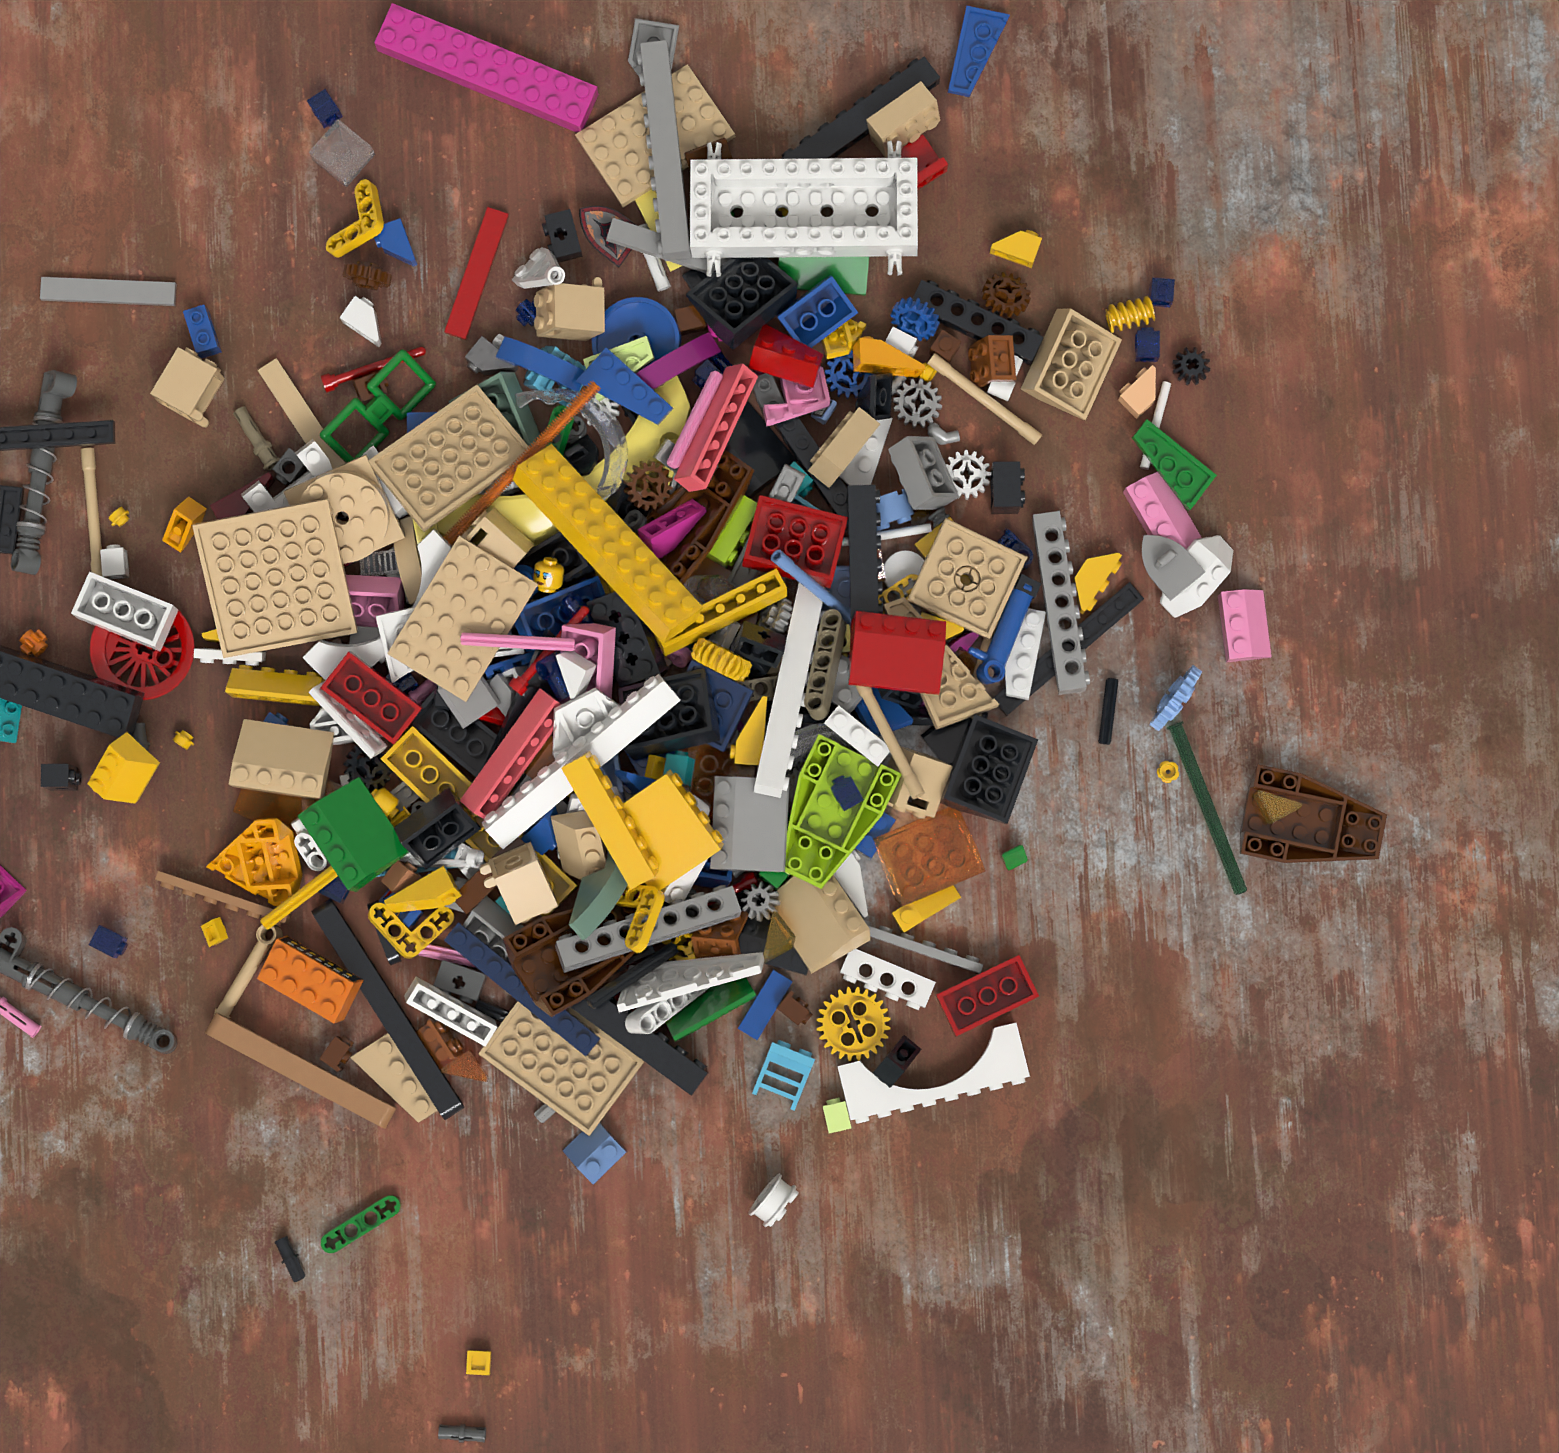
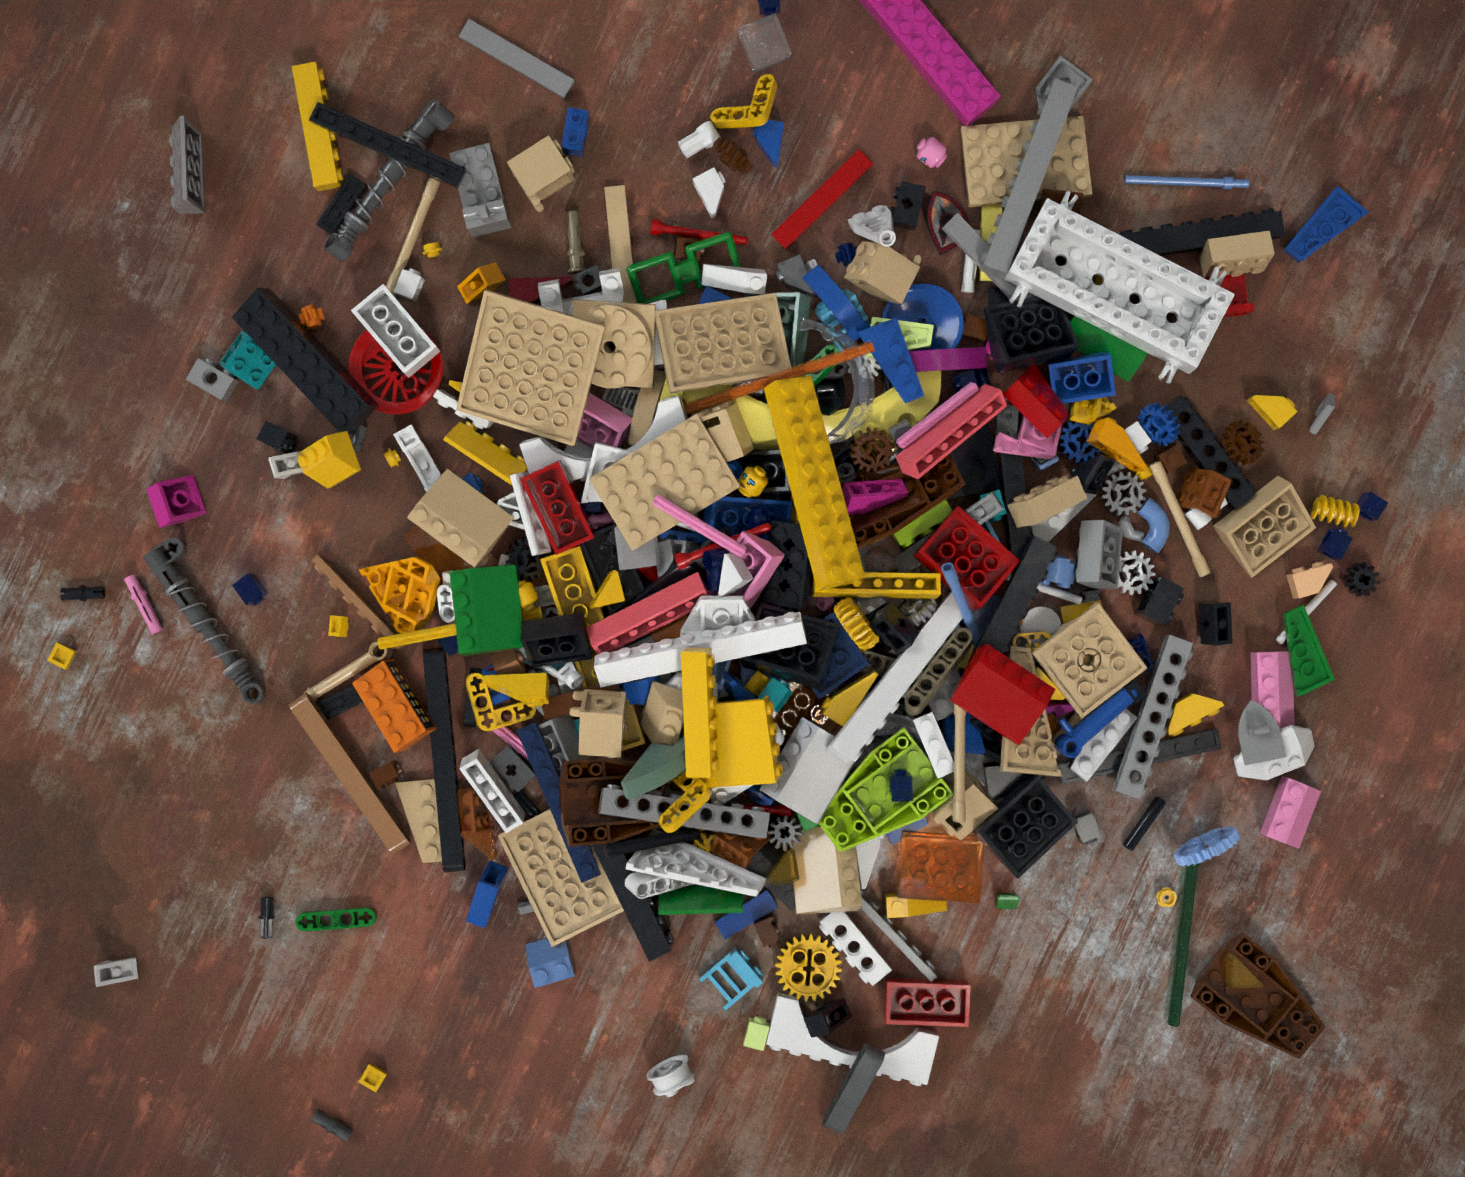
camera: 30 degrees right, 5 degrees up
none -> white slope [94,957,138,987]
none -> white slope [268,451,303,479]
none -> black tile [316,685,364,720]
none -> white slope [393,424,442,492]
none -> light grey hinge [449,143,512,238]
none -> blue slope [466,861,509,928]
none -> yellow slope [589,570,625,609]
none -> white piece [678,121,721,158]
none -> white slope [701,264,767,295]
none -> dark grey beam [822,1044,885,1134]
none -> bright pink head [916,137,947,168]
none -> brick [1073,811,1101,845]
none -> medium blue bar [1124,175,1249,189]
none -> medium blue cylinder [1137,497,1170,554]
none -> black brick [1199,601,1233,646]
none -> light grey tile [1309,393,1336,435]

